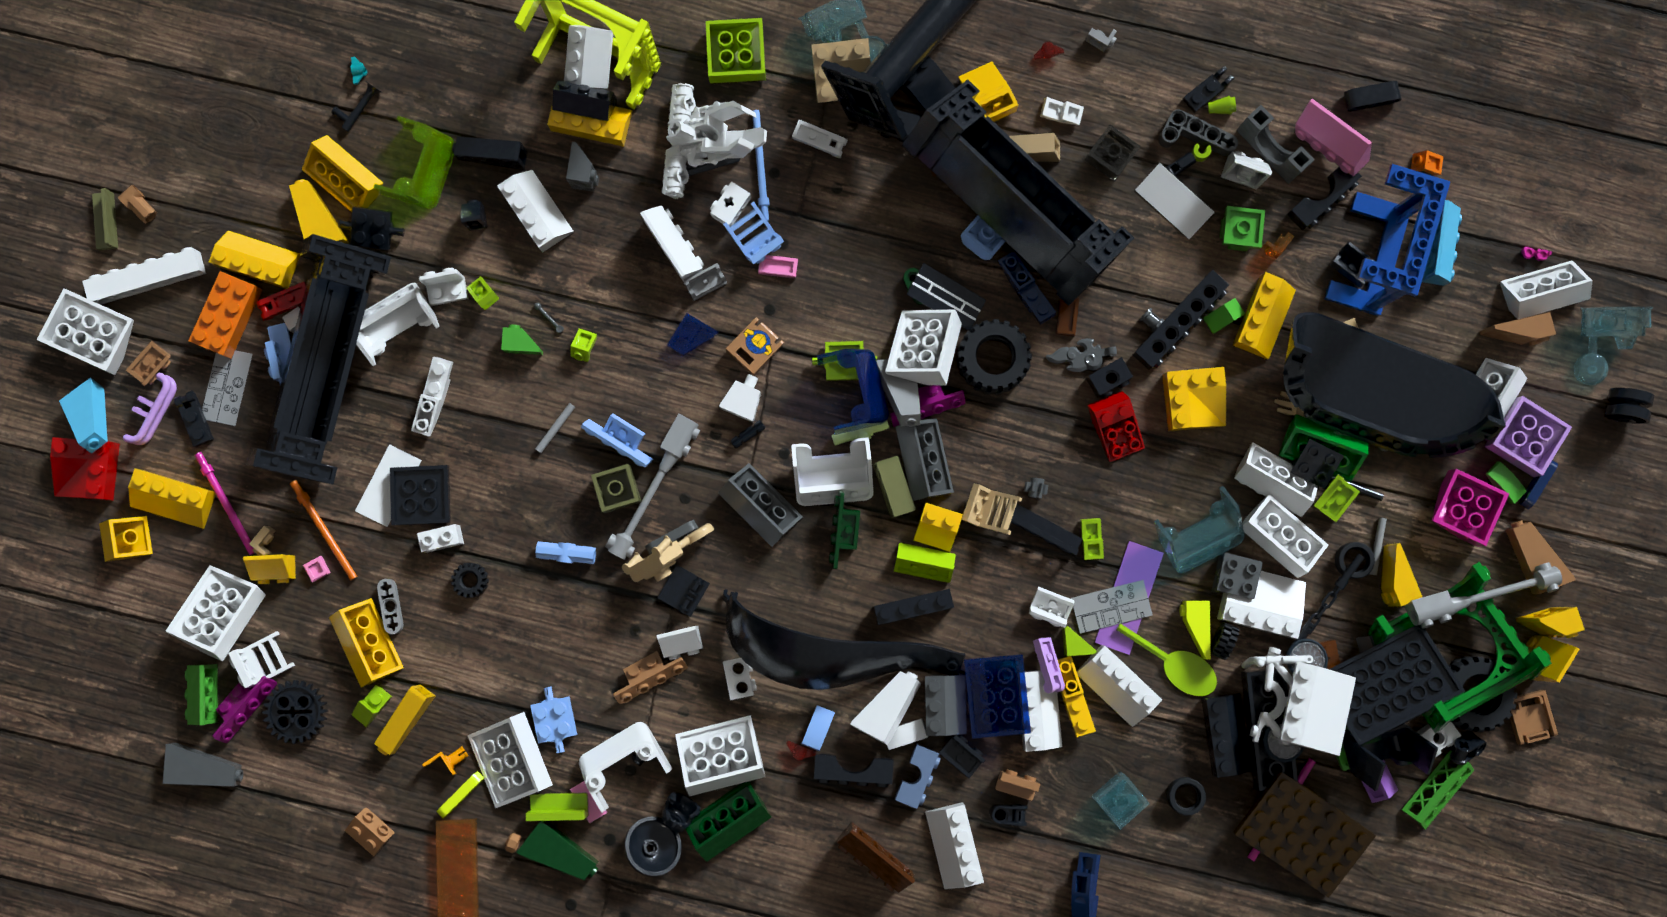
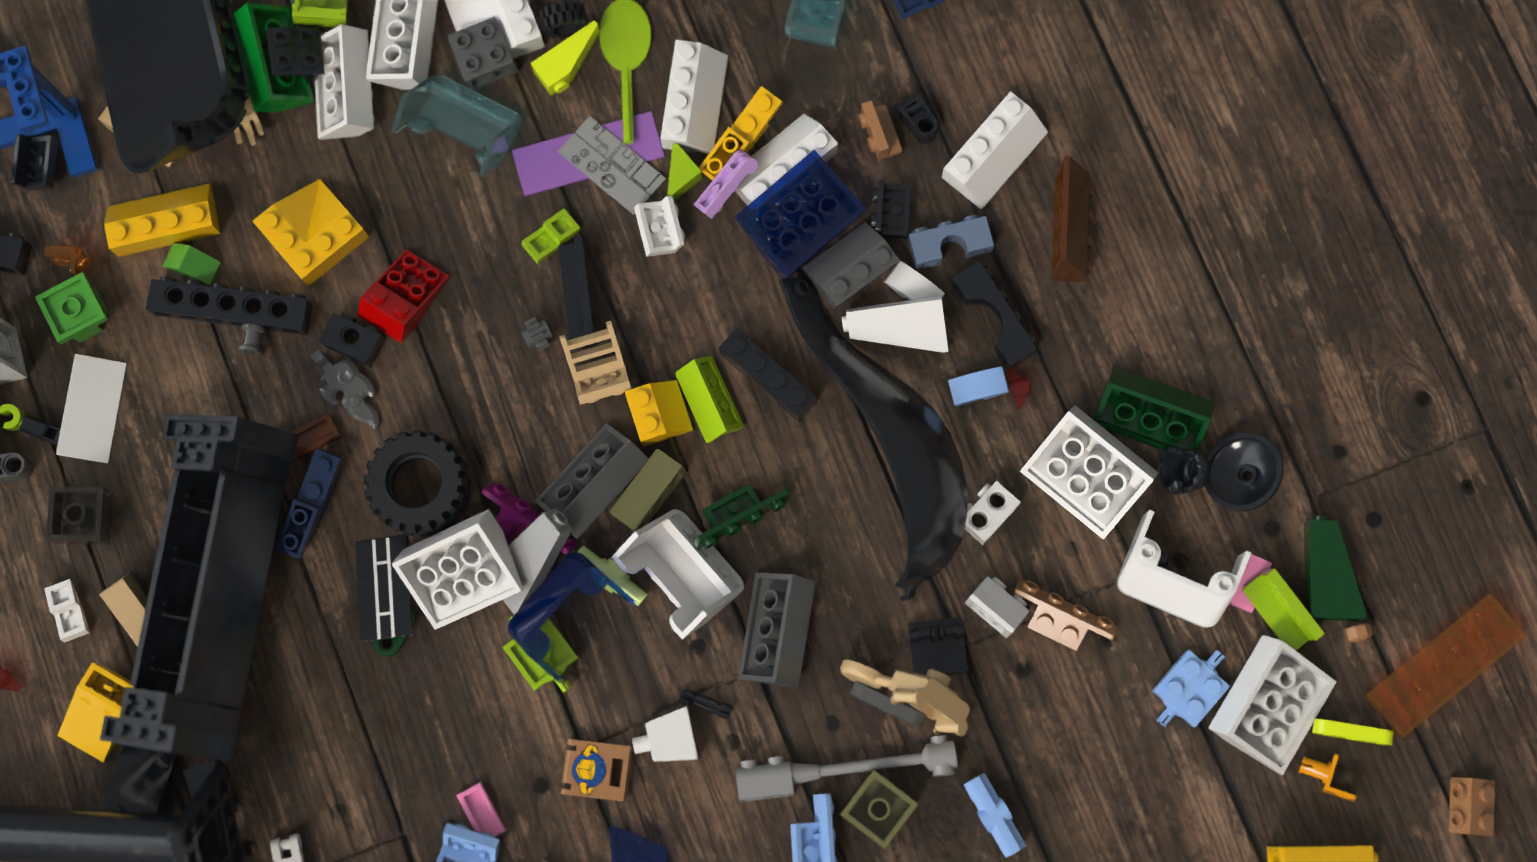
camera: 120 degrees left, 5 degrees down
light blue slope [961,216,1006,260] -> none

